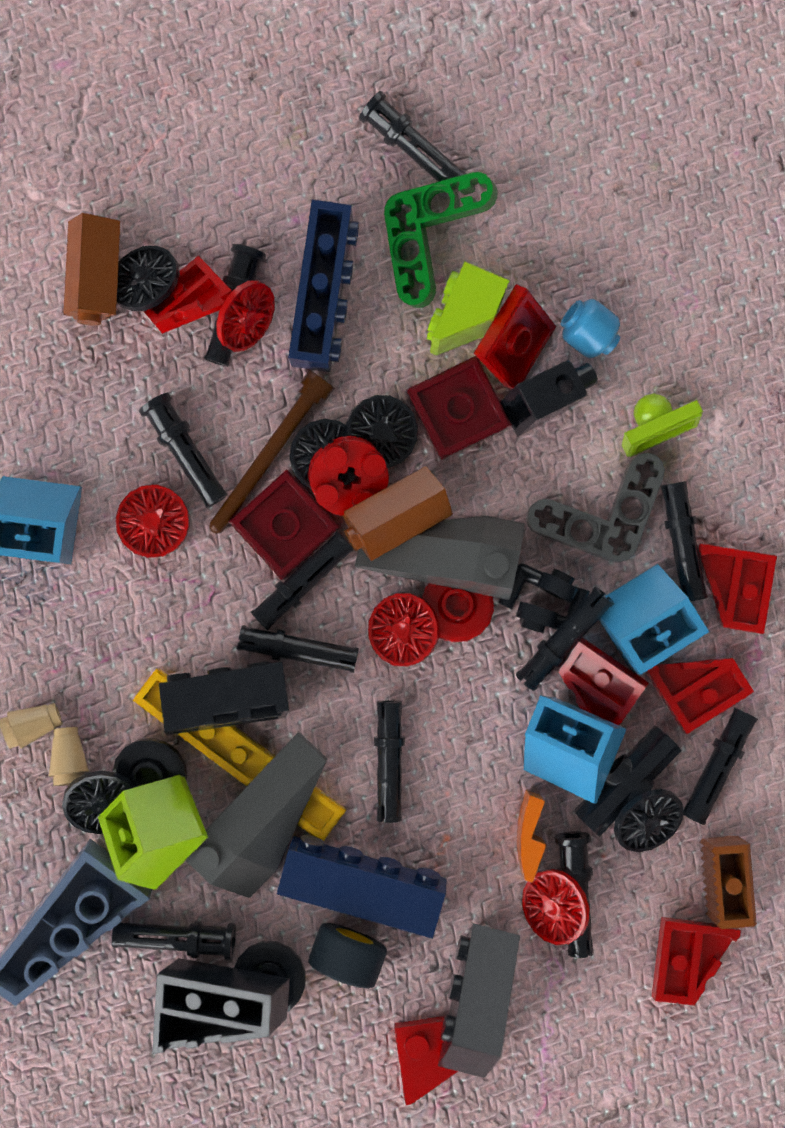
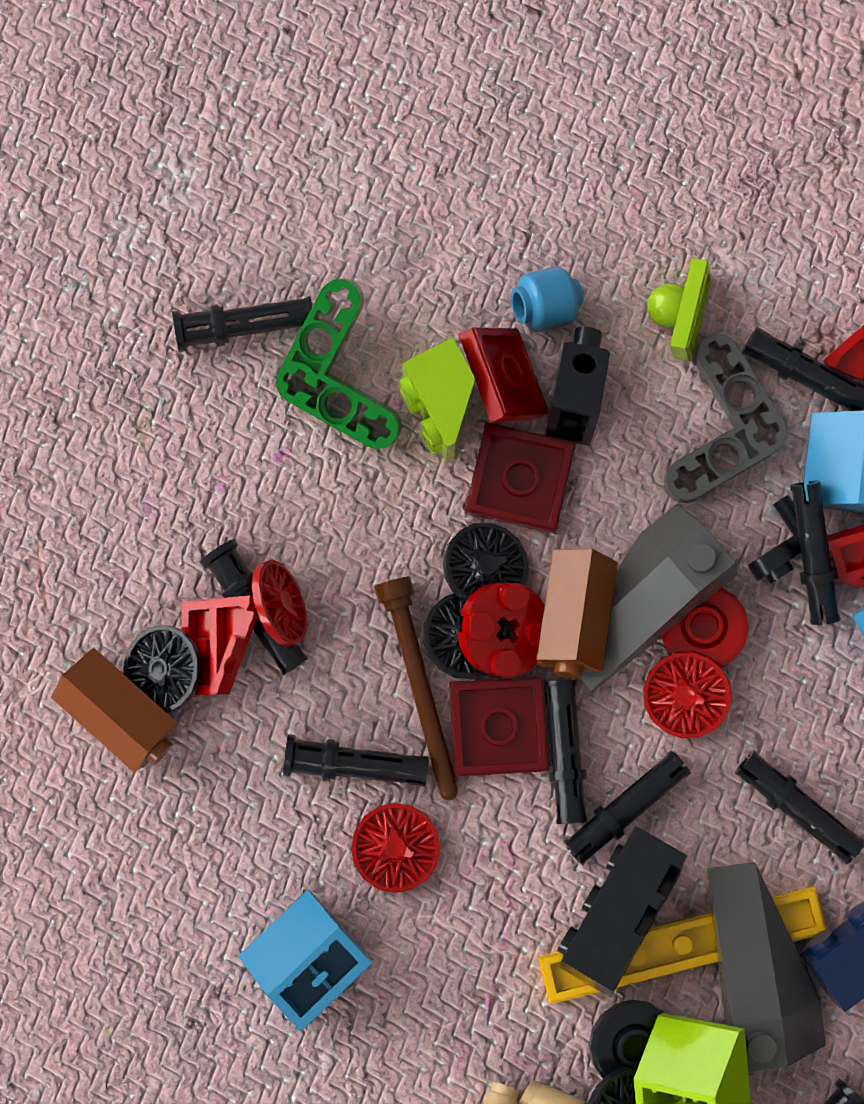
camera: 50 degrees left, 5 degrees down
dark blue brick [288,199,359,372] -> none
black plate [498,563,579,610] -> none

